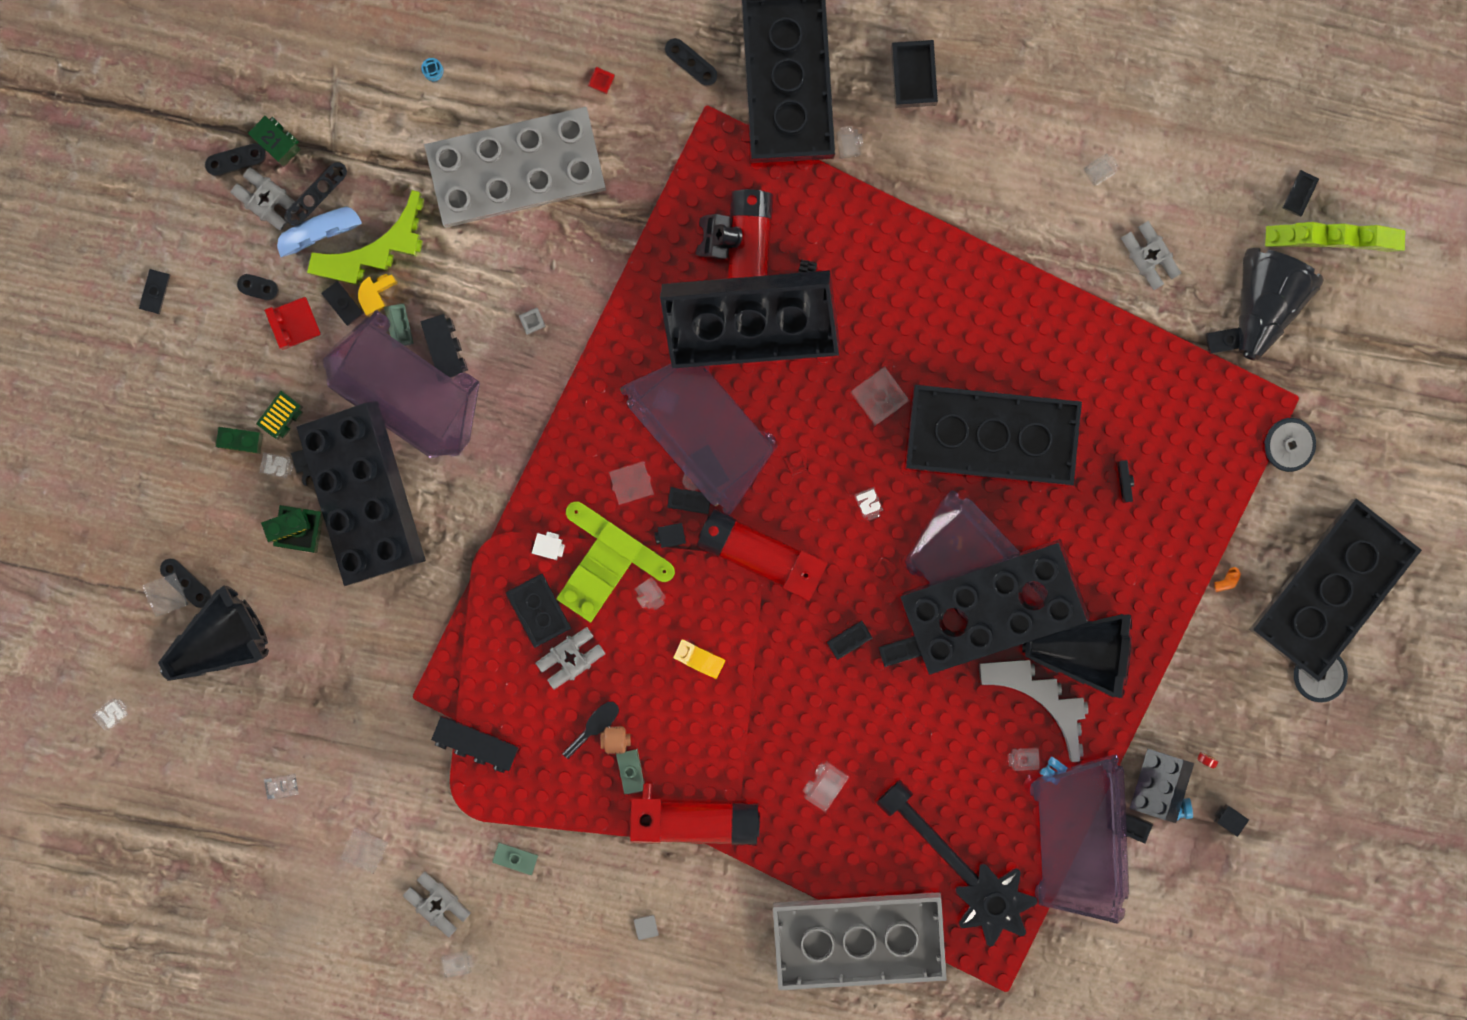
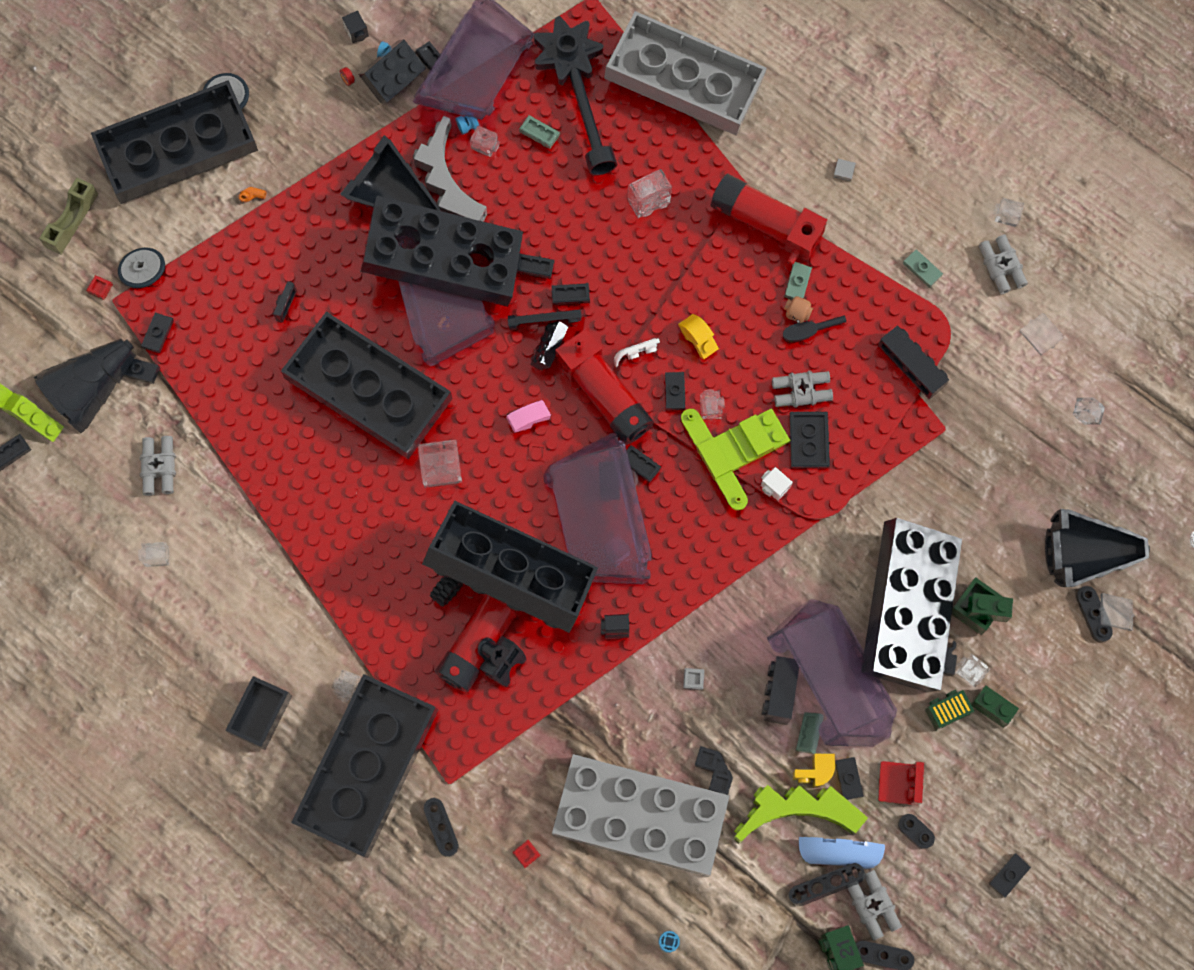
camera: 155 degrees left, 15 degrees down
clear piece [609,461,654,505] -> none
black brick [654,523,686,548] -> none
brick [854,487,883,520] -> none
none -> olive arch [39,178,98,255]
none -> red tile [86,275,113,300]
none -> black plate [141,312,174,353]
none -> bright pink slope [506,400,551,433]
none -> black plate [508,309,585,330]
none -> sand green plate [519,115,560,149]
none -> black piece [530,321,568,370]
none -> black brick [600,614,629,639]
none -> white piece [614,338,660,367]
none -> black plate [665,372,685,410]
none -> black tile [695,746,733,795]

